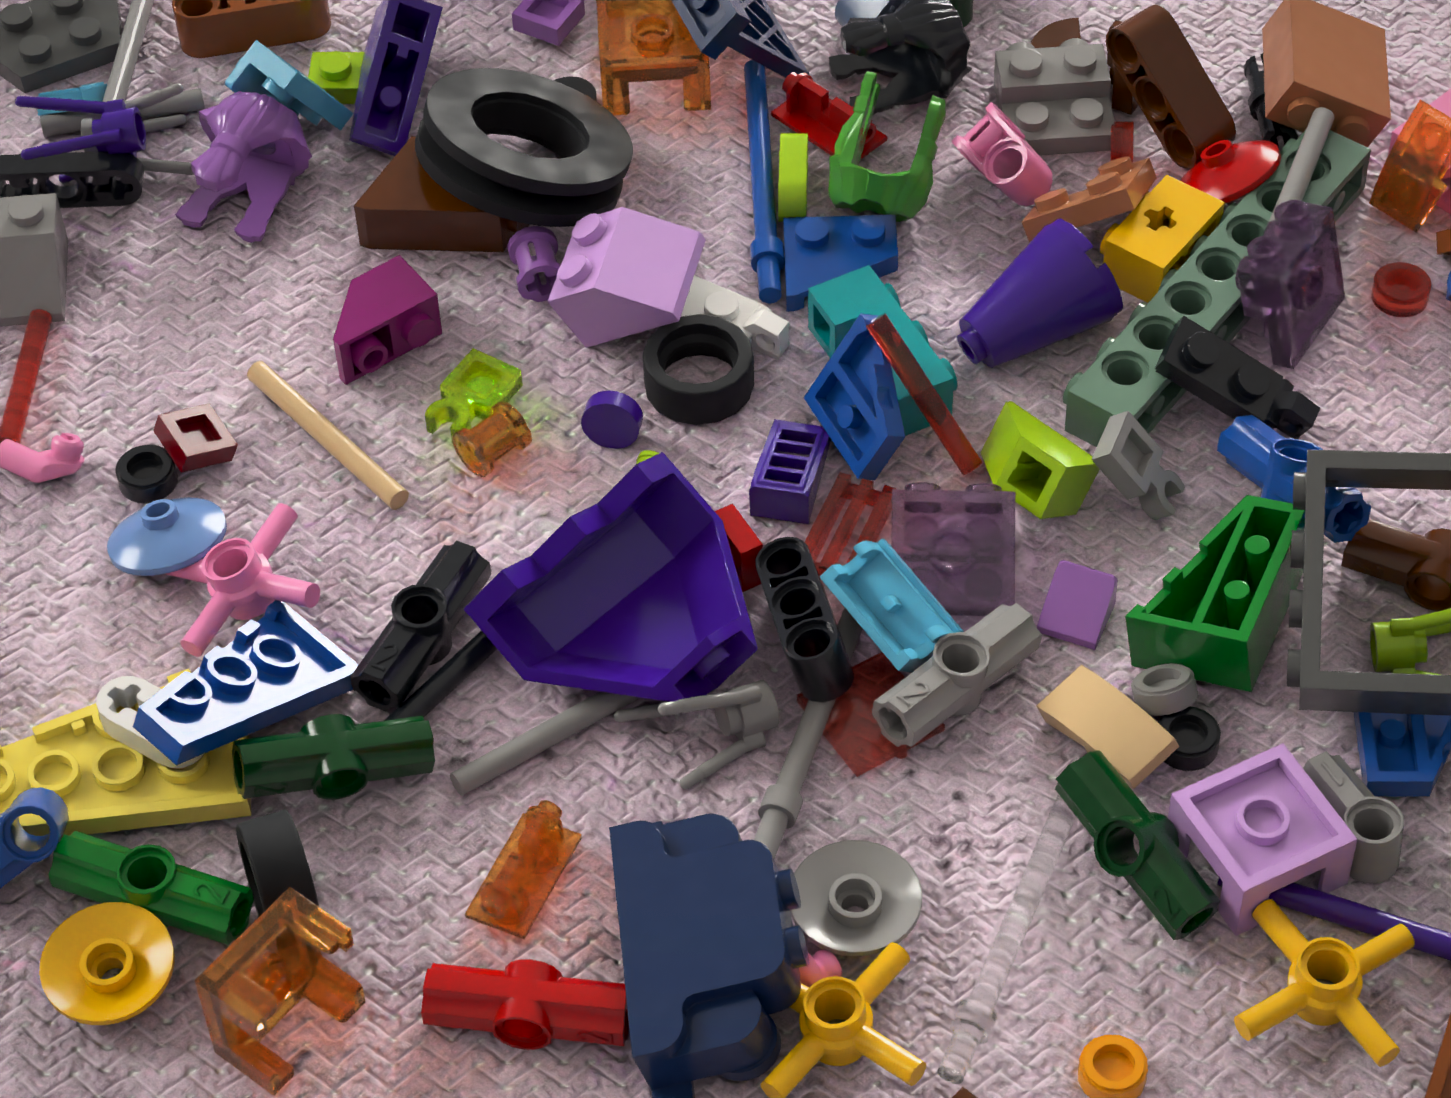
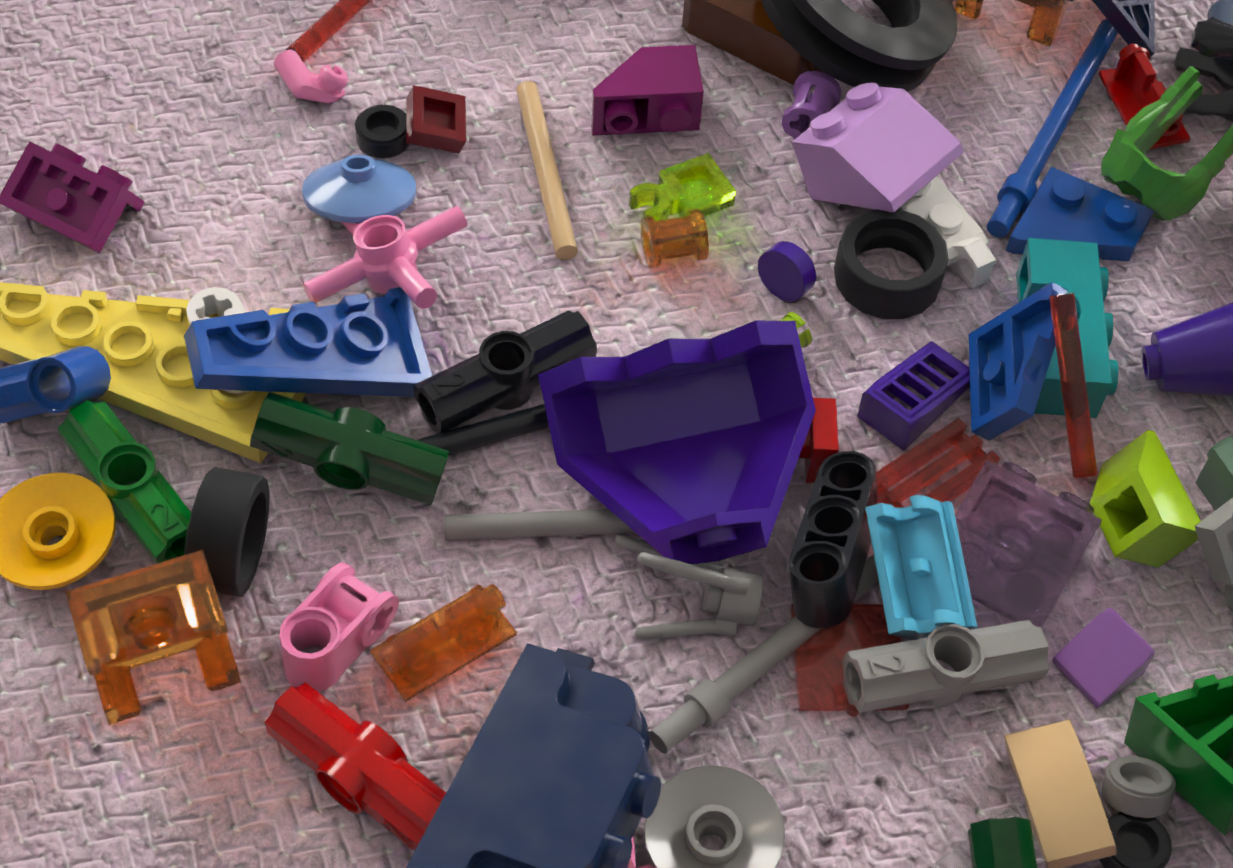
camera: 25 degrees right, 5 degrees up
lime beam [778,133,808,222] -> none
none -> bright pink piece [279,562,399,692]

